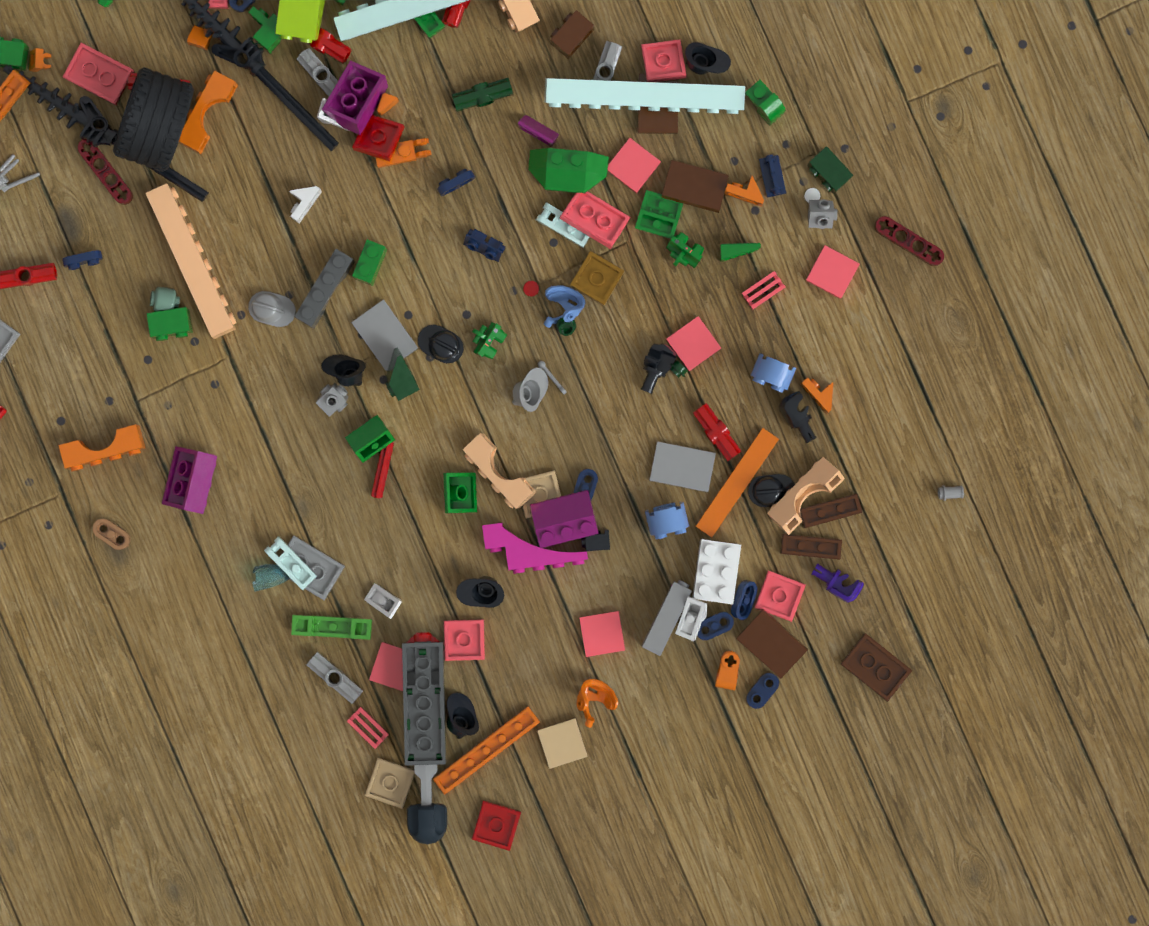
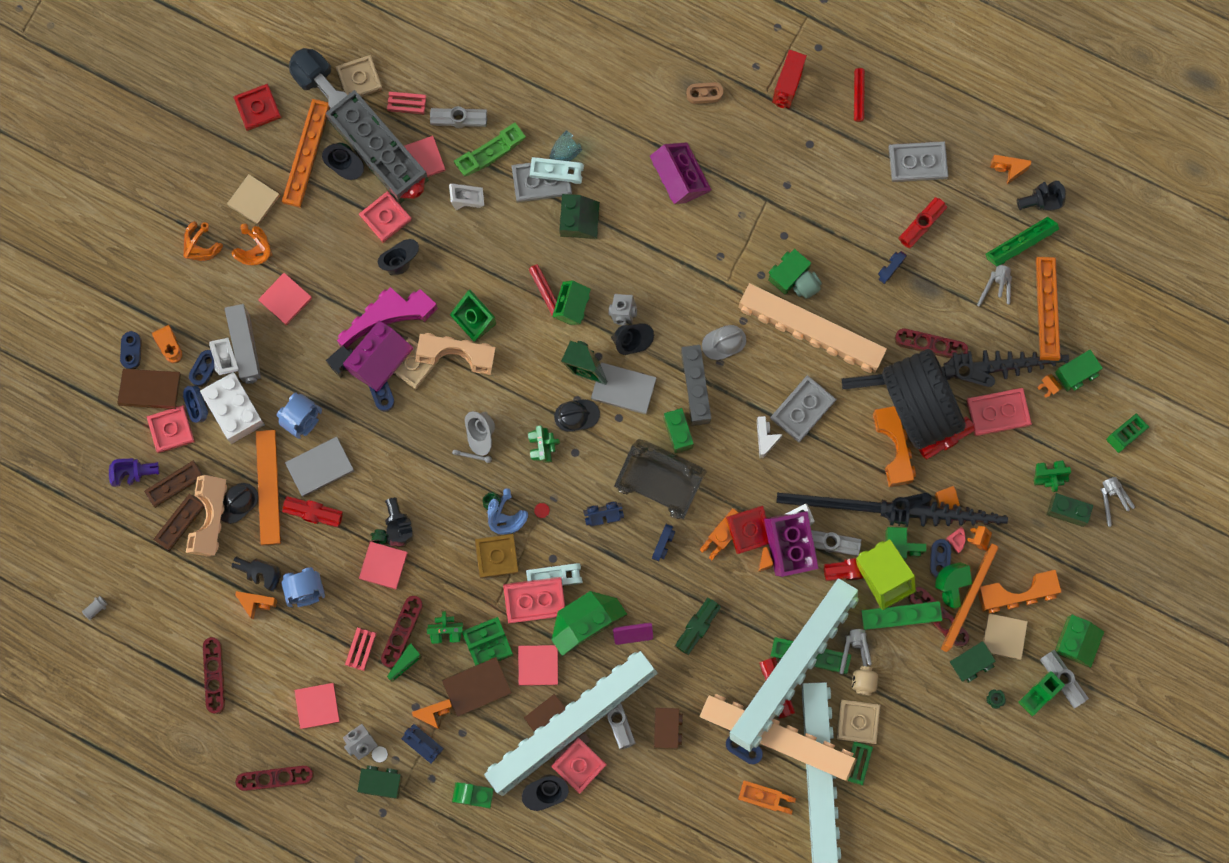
camera: 140 degrees right, 10 degrees down
orange arch [59,424,145,472] -> none
reddish brown tile [840,633,912,702] -> none
none -> orange helmet [183,221,223,261]
none -> dark red beam [203,637,225,714]
none -> dark red beam [381,596,423,668]
none -> dark green slope [559,194,600,239]
none -> clear smoke windscreen [614,439,707,519]
none -> light grey tile [770,375,836,443]
none -> red window [772,49,807,109]

